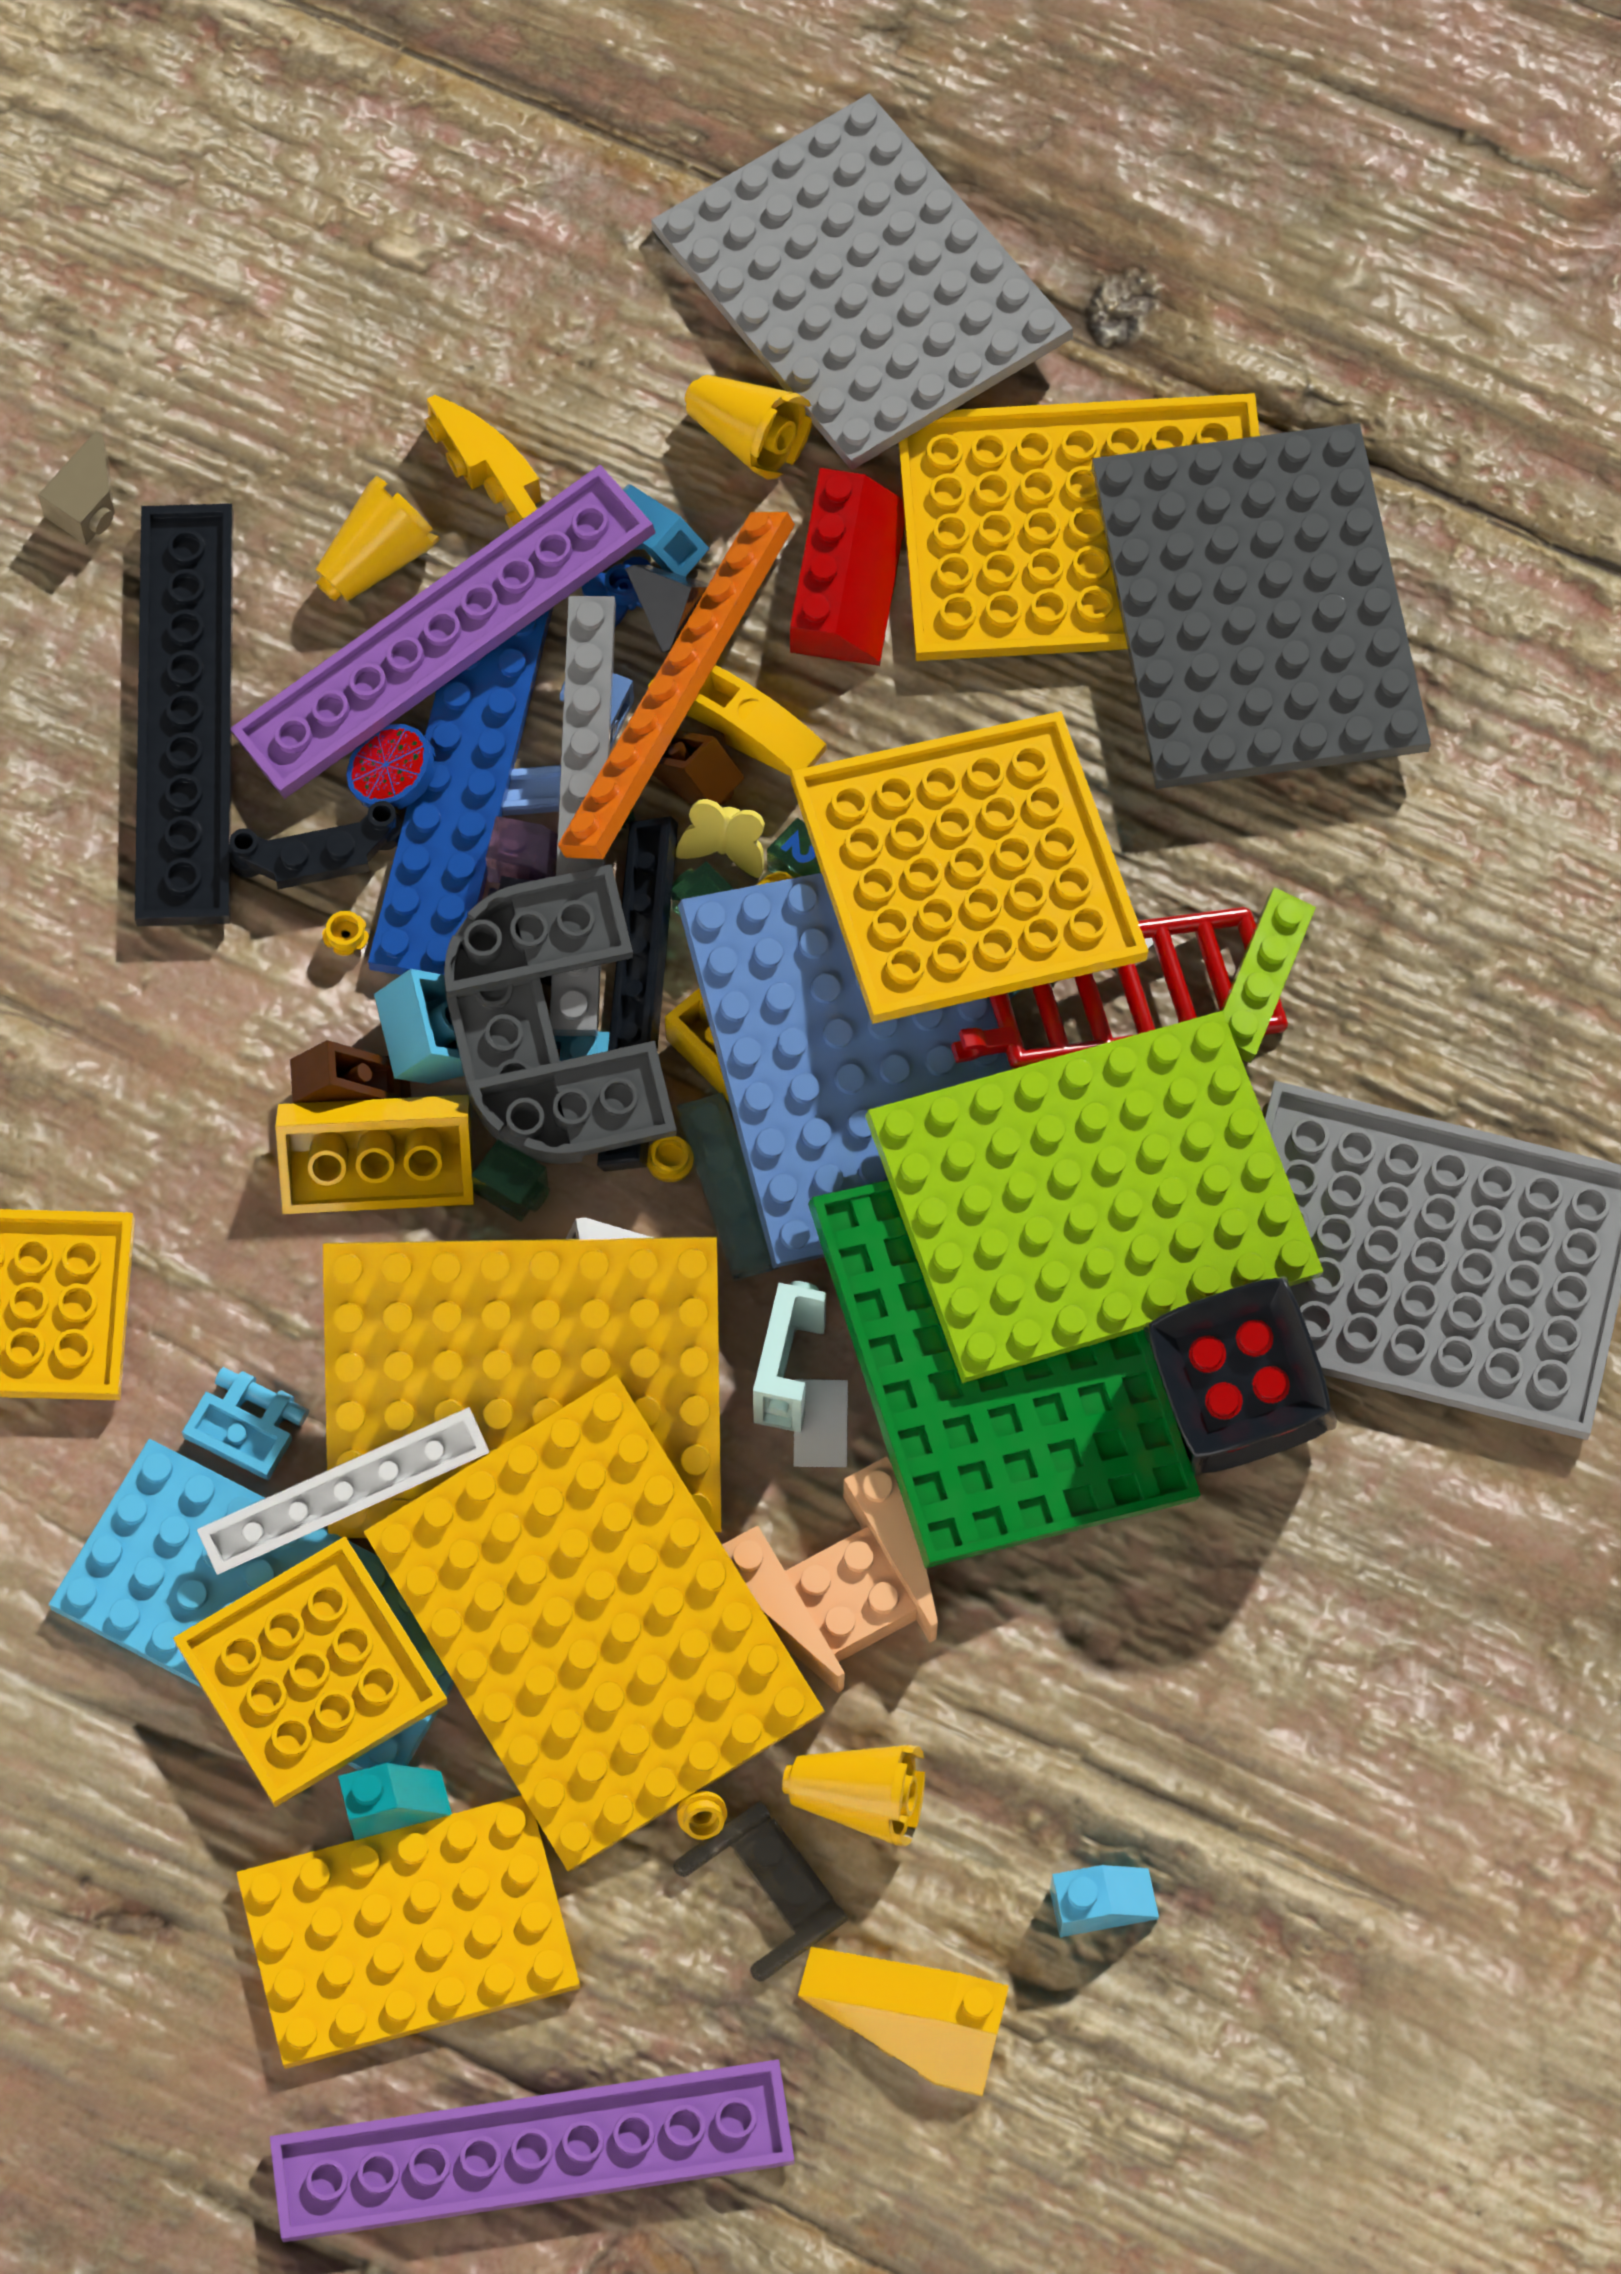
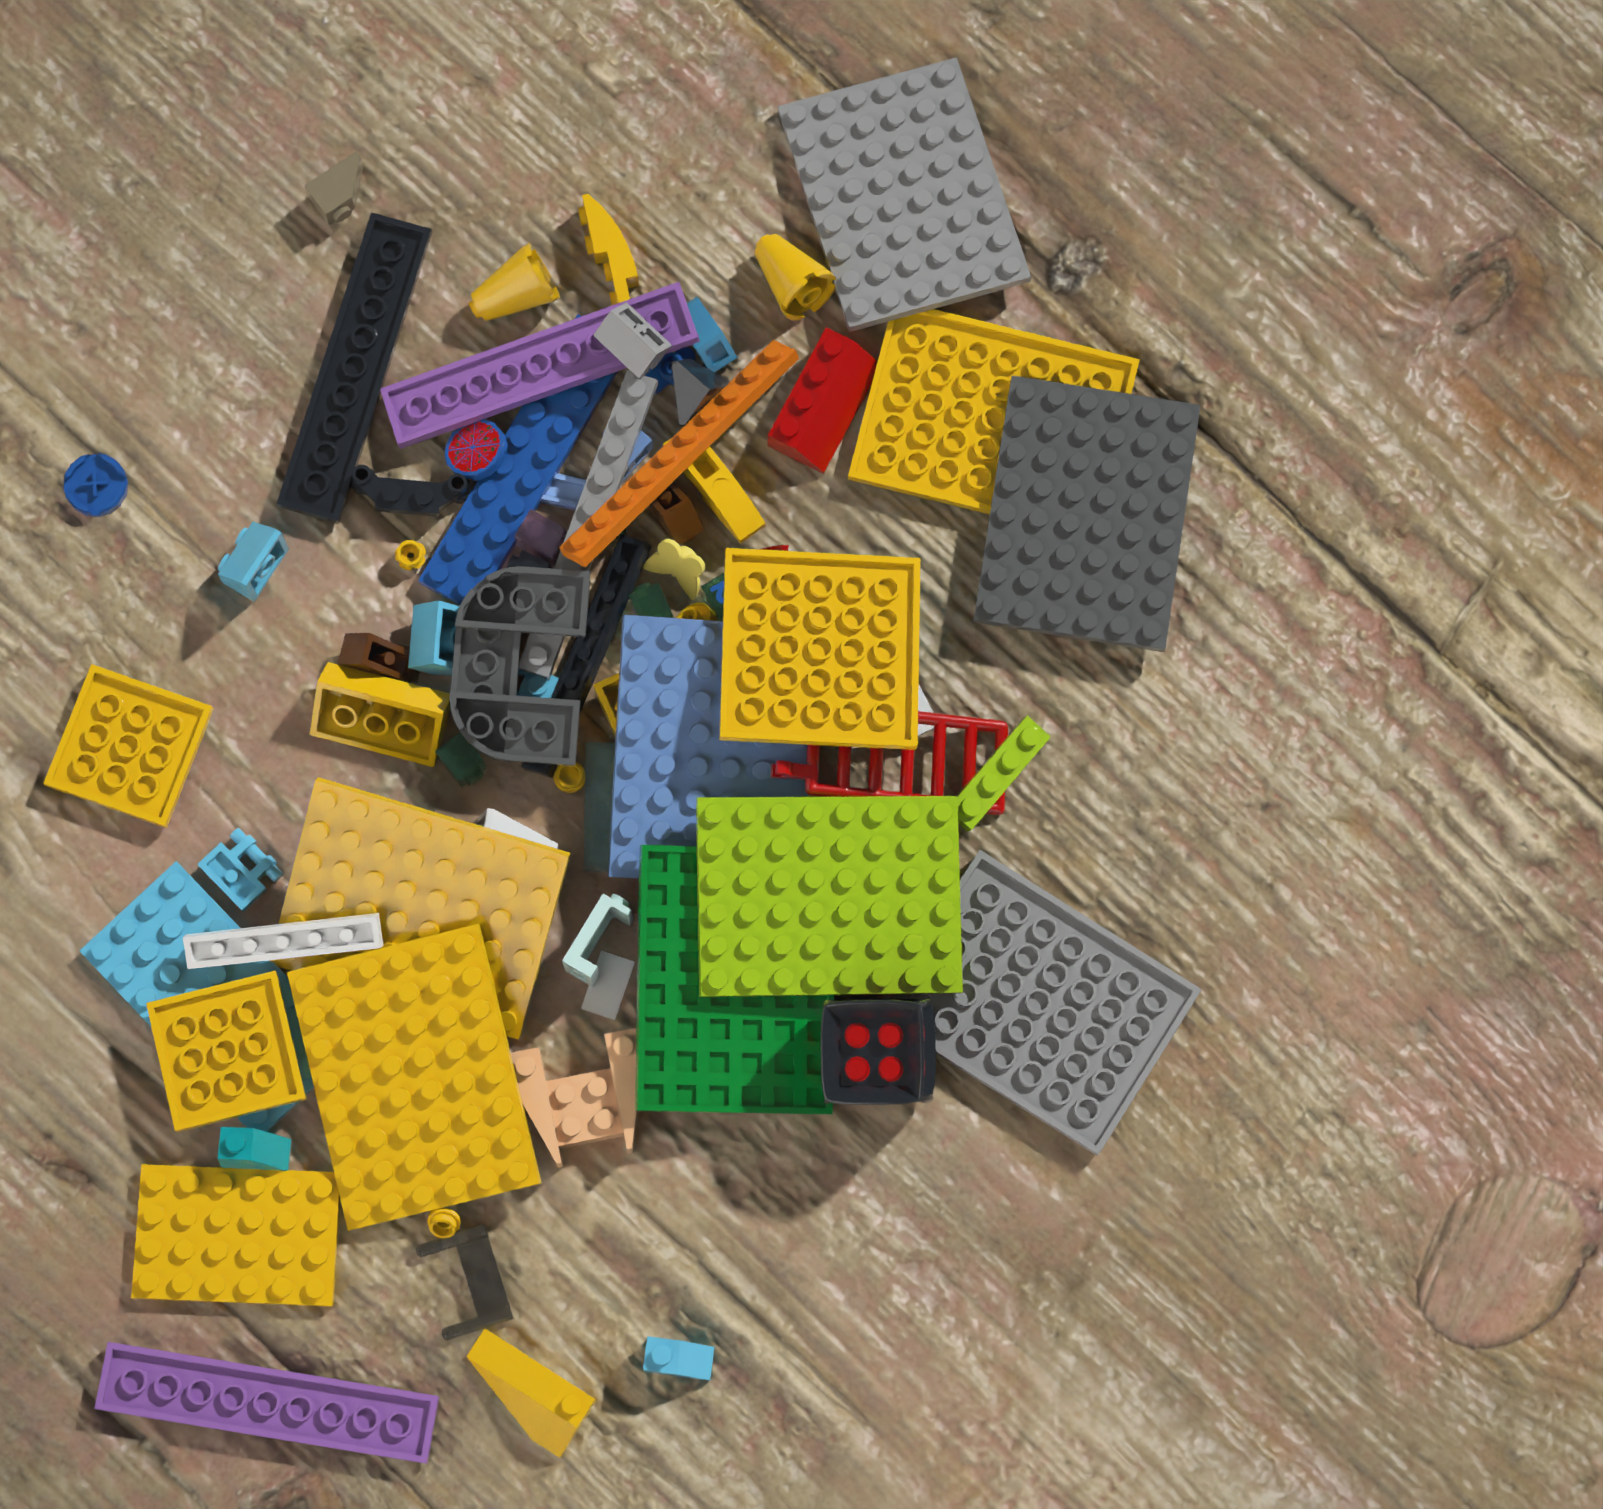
camera: 15 degrees right, 10 degrees up
yellow cone [782,1745,925,1847] -> none
none -> medium azure slope [218,522,289,602]
none -> light grey hinge [594,302,672,378]

